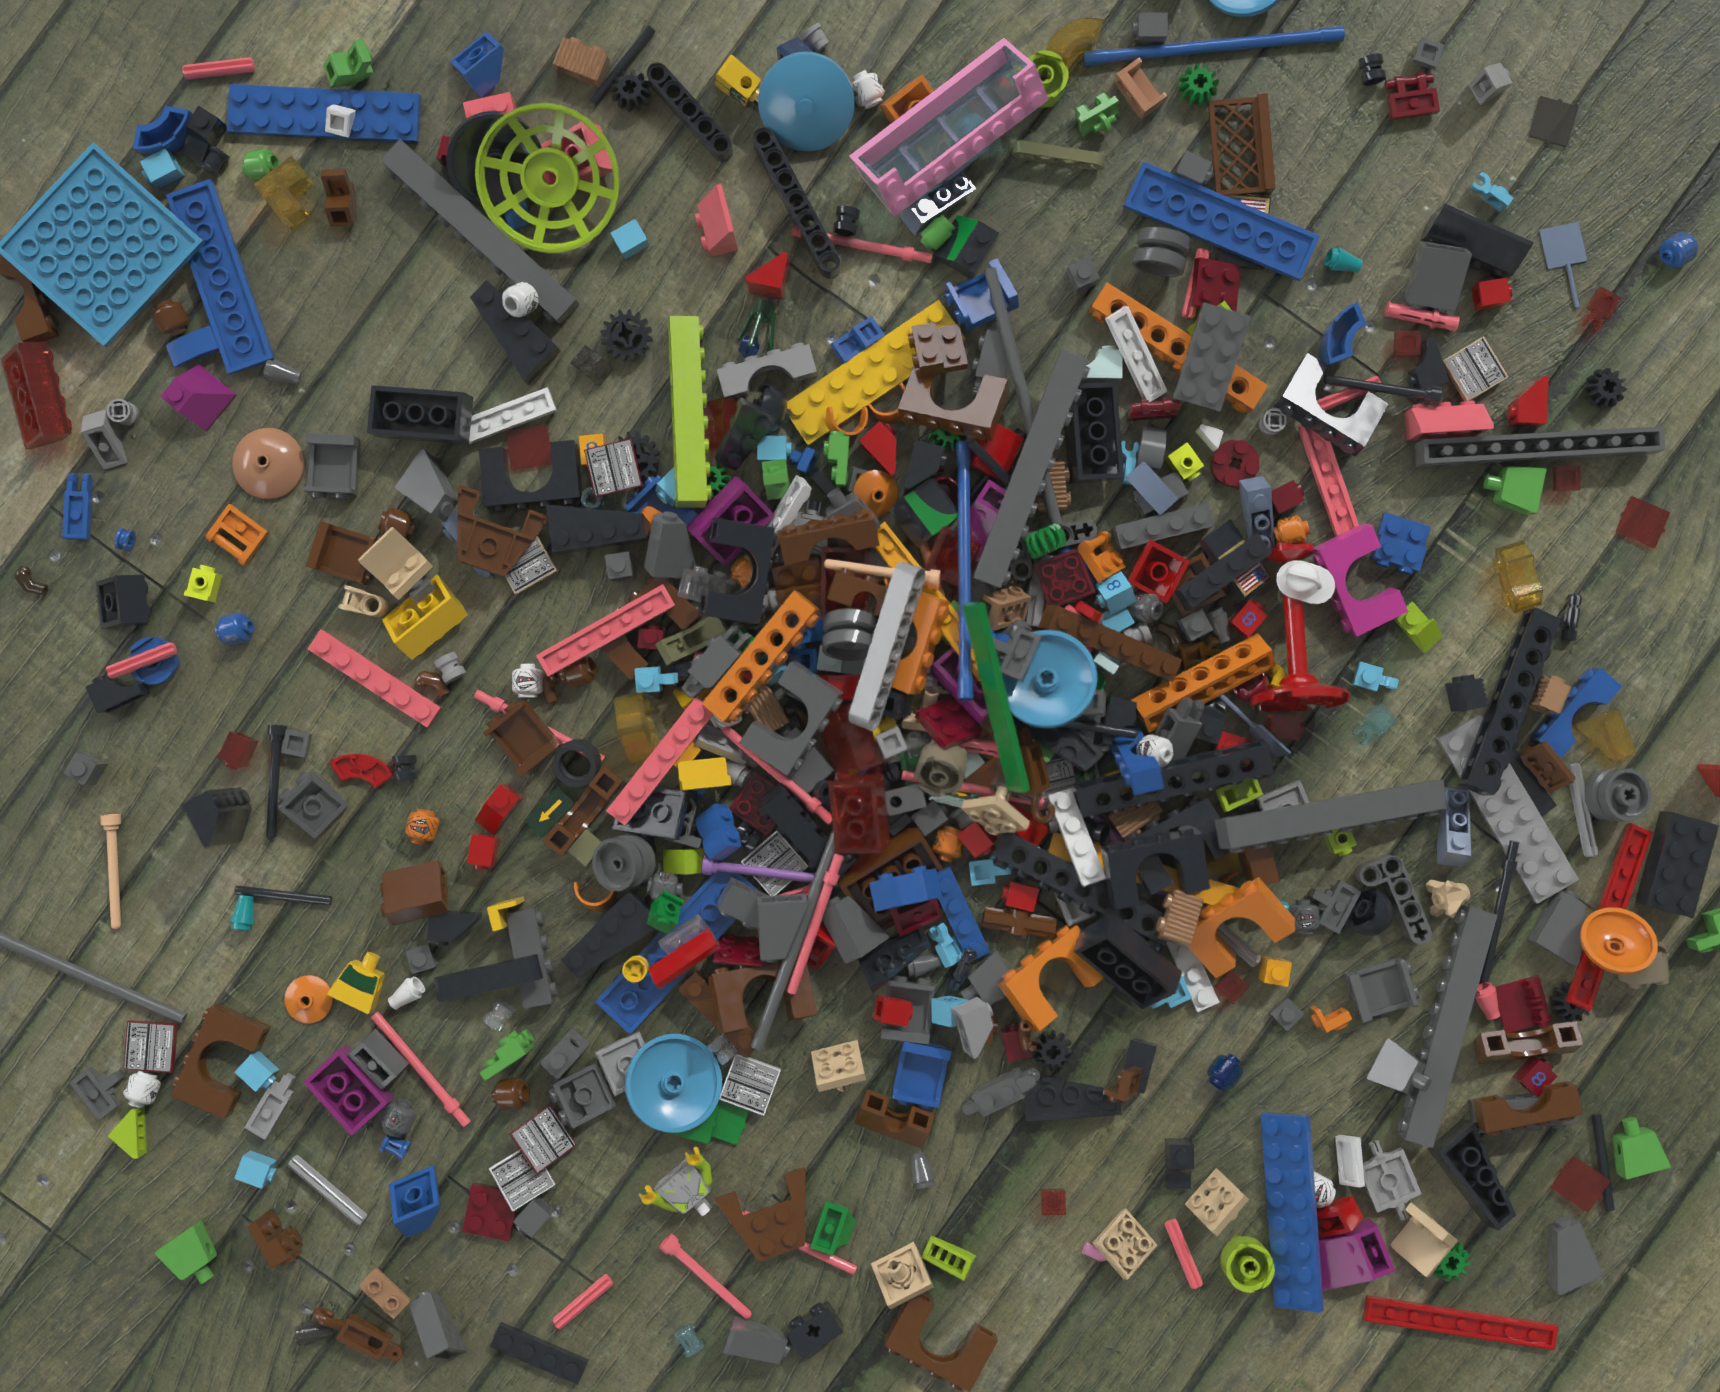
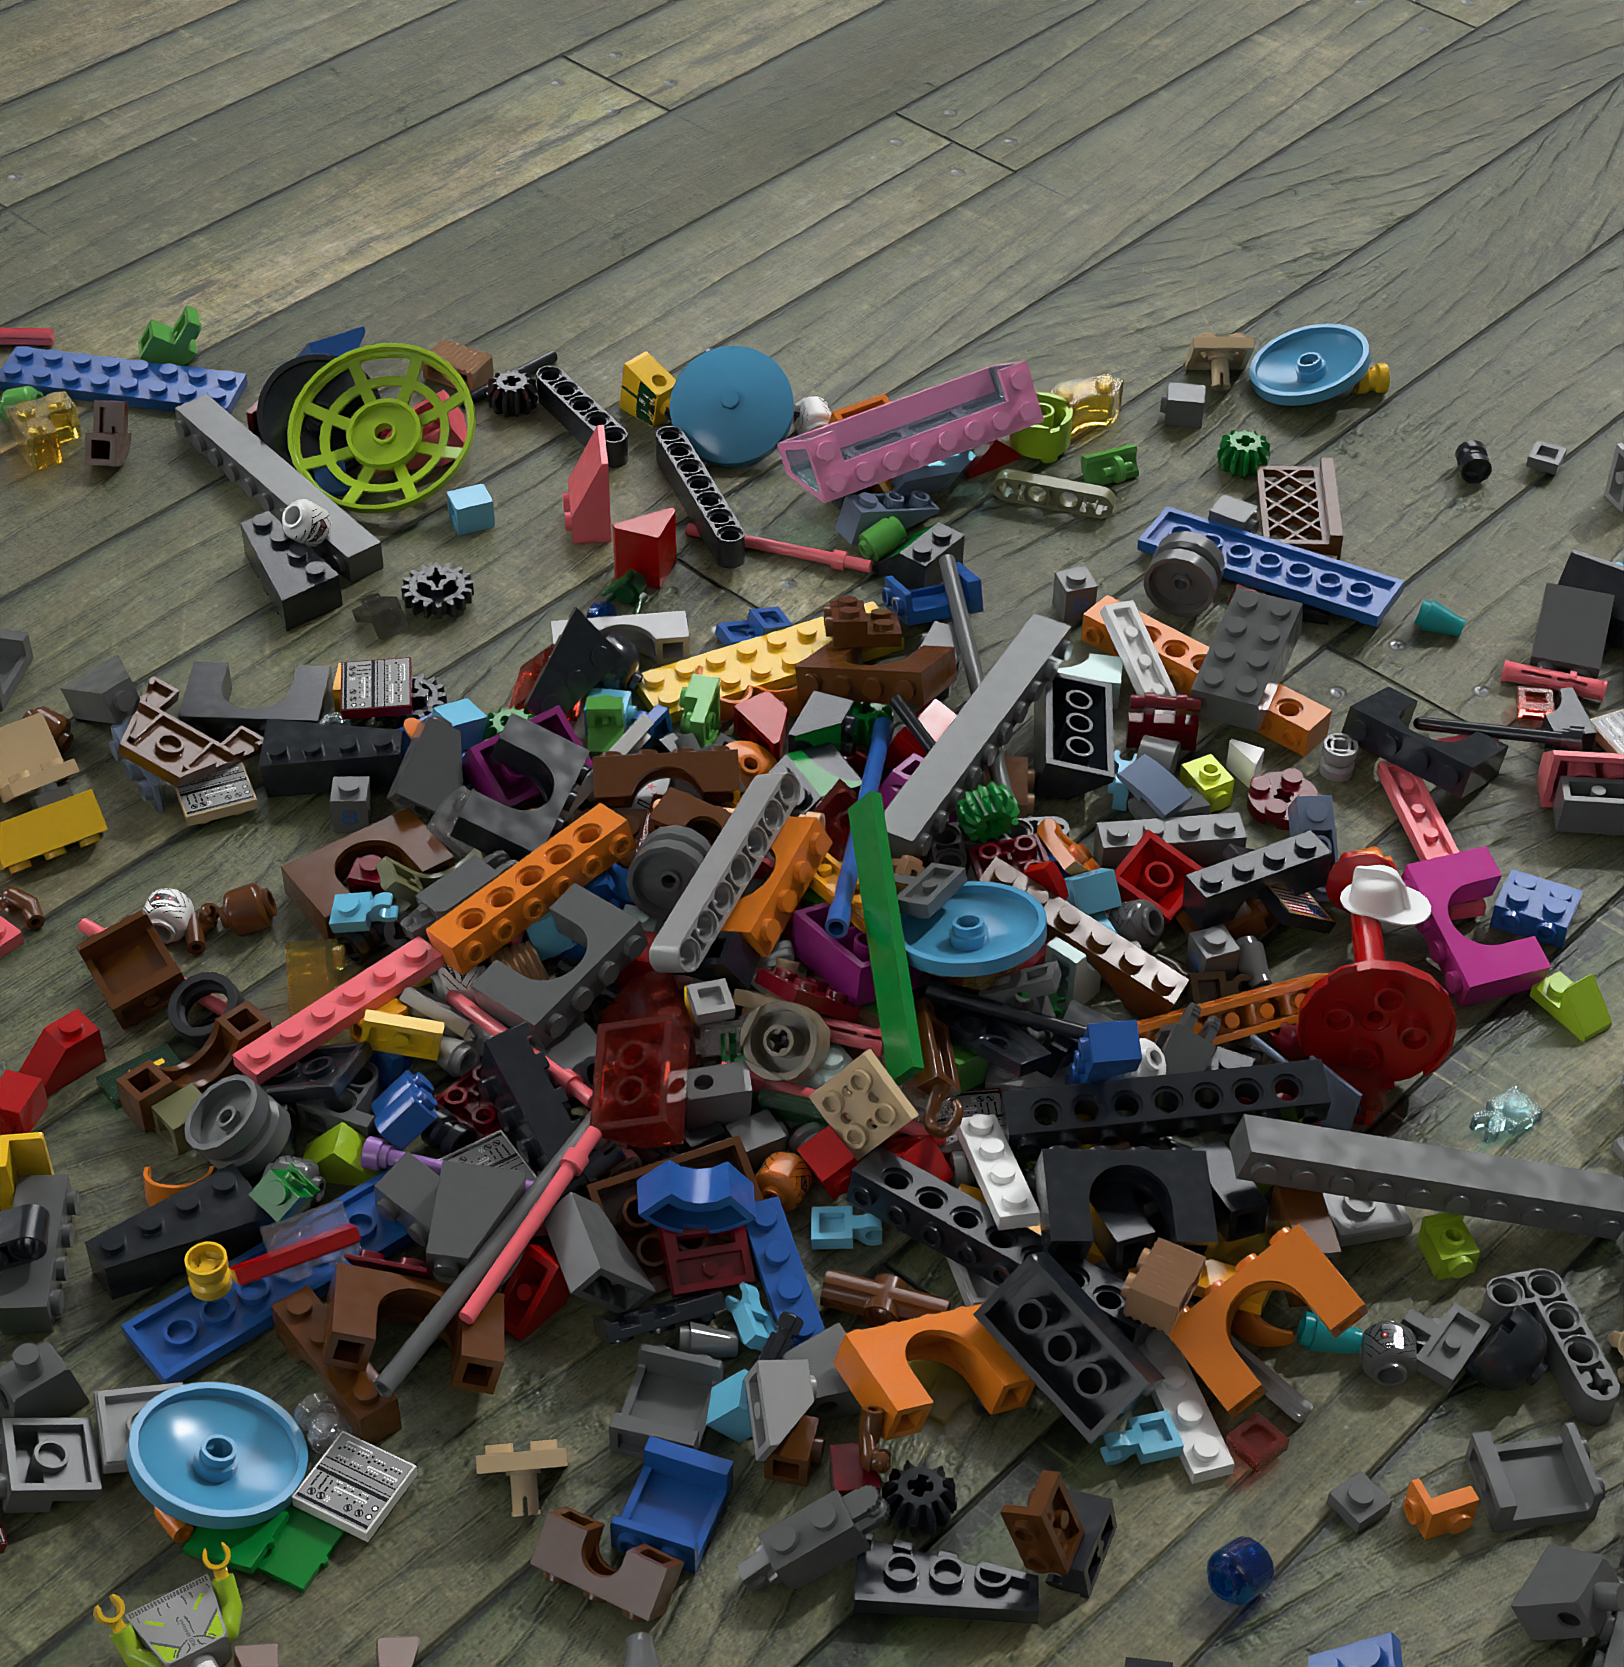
camera: 10 degrees right, 45 degrees down
white slope [325,105,355,138] -> none
black brick [367,385,474,445] -> none
light grey wheel [434,652,467,684] -> none
white plate [469,387,557,444] -> none
clear red piece [506,424,552,470] -> none
coral plate [536,584,676,677] -> none
lime brick [668,316,711,508] -> none
black wheel [833,205,860,236] -> none
red brick [873,995,913,1027] -> none
red brick [1001,880,1039,912] -> none
blue piece [1083,26,1345,66] -> none
nougat panel [1114,57,1167,120] -> none
red brick [1228,600,1268,639] -> none
light orange brick [1258,956,1292,987] -> none
dark red brick [1271,480,1305,517] -> none
blue brick [1320,302,1366,368] -> none
medium azure plate [1352,661,1399,691] -> none
dark red plate [1384,72,1440,121] -> none

